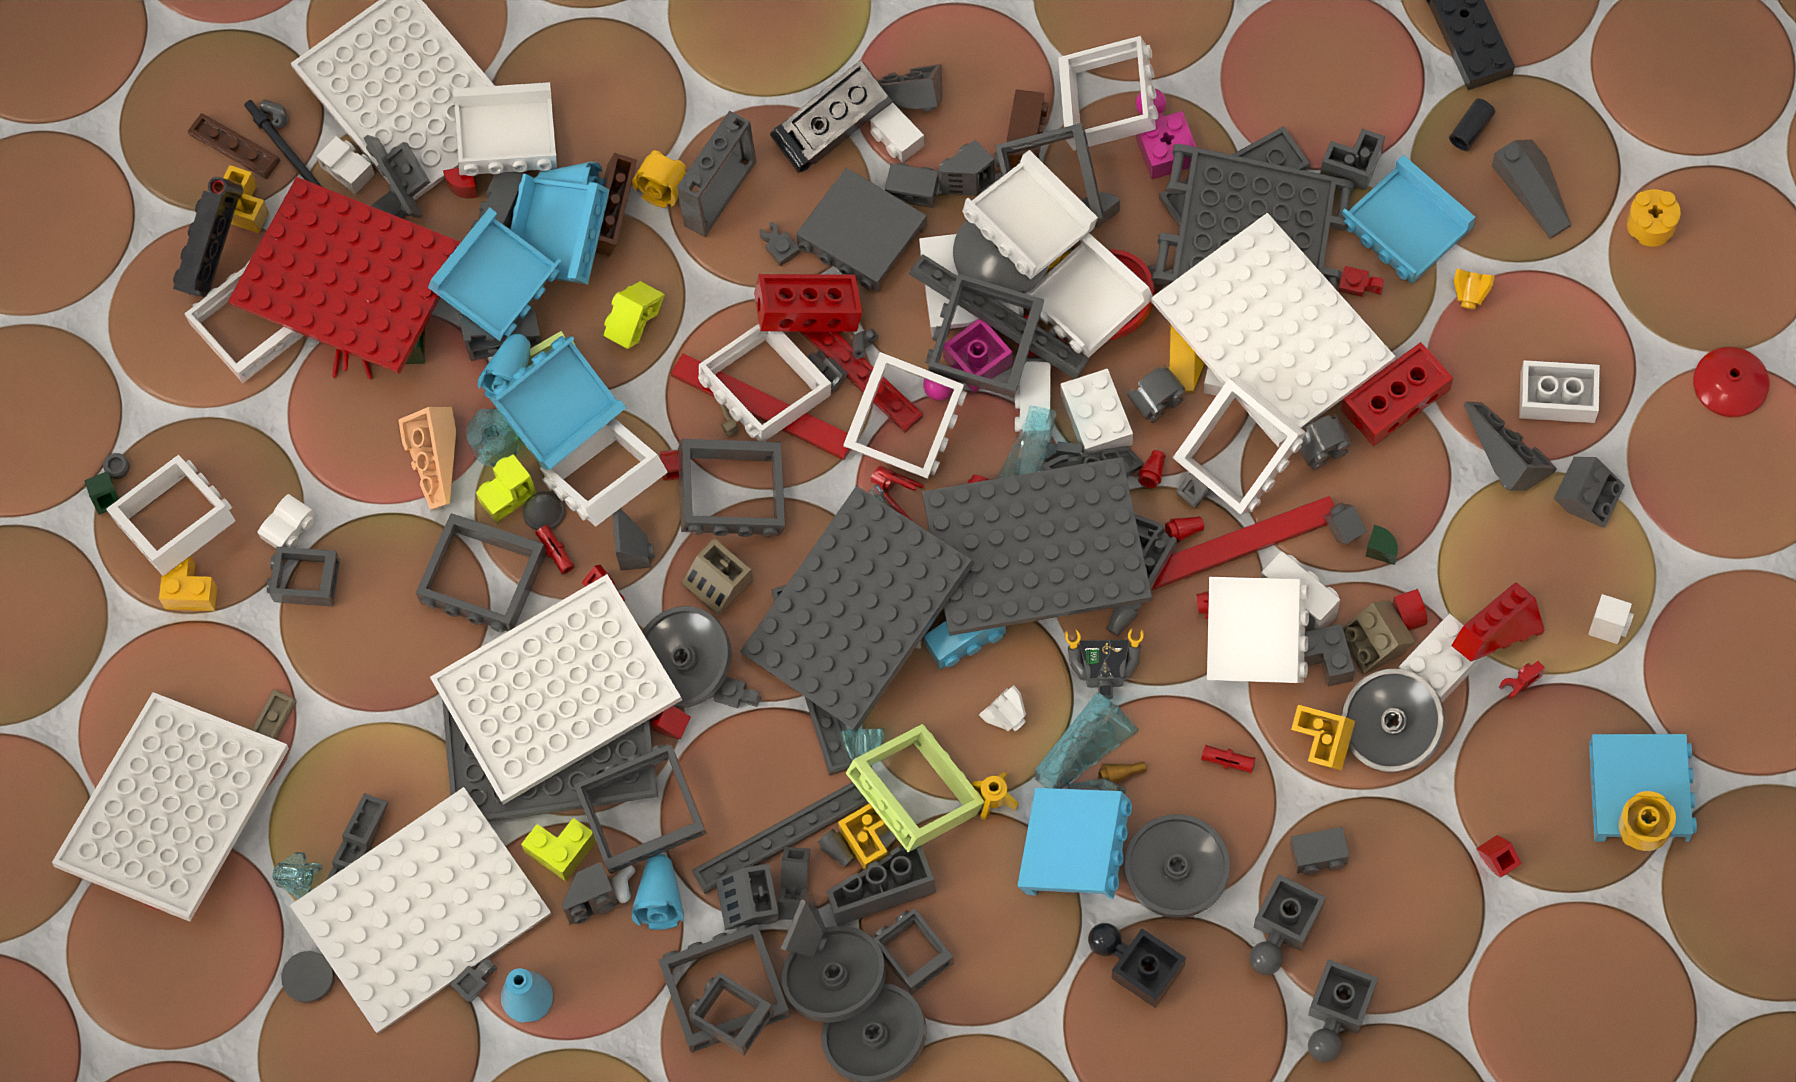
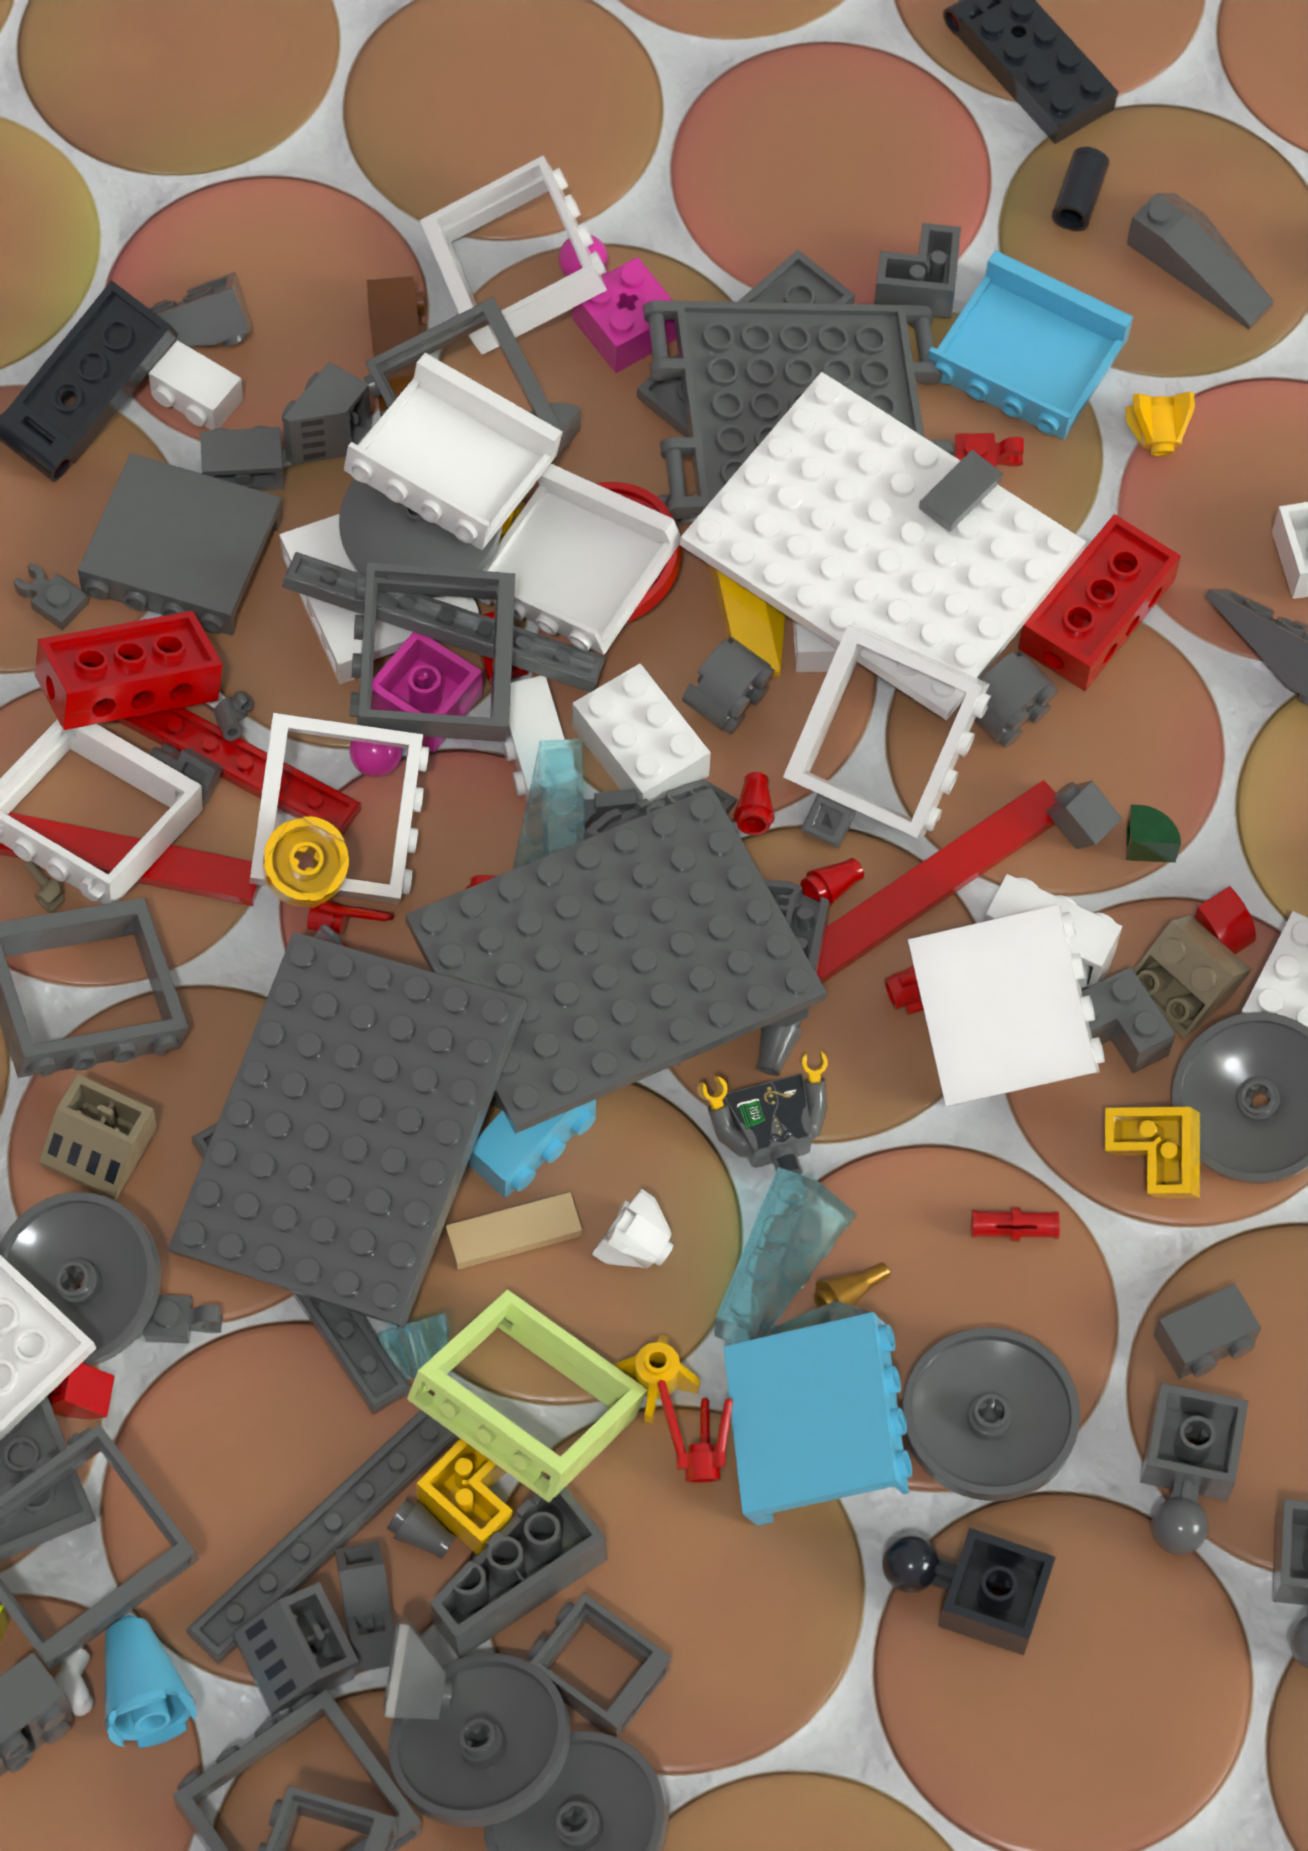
camera: 25 degrees left, 5 degrees down
none -> yellow brick [262,816,349,908]
none -> tan tile [446,1192,583,1270]
none -> red plant [657,1380,733,1483]
none -> dark grey tile [919,450,1003,532]

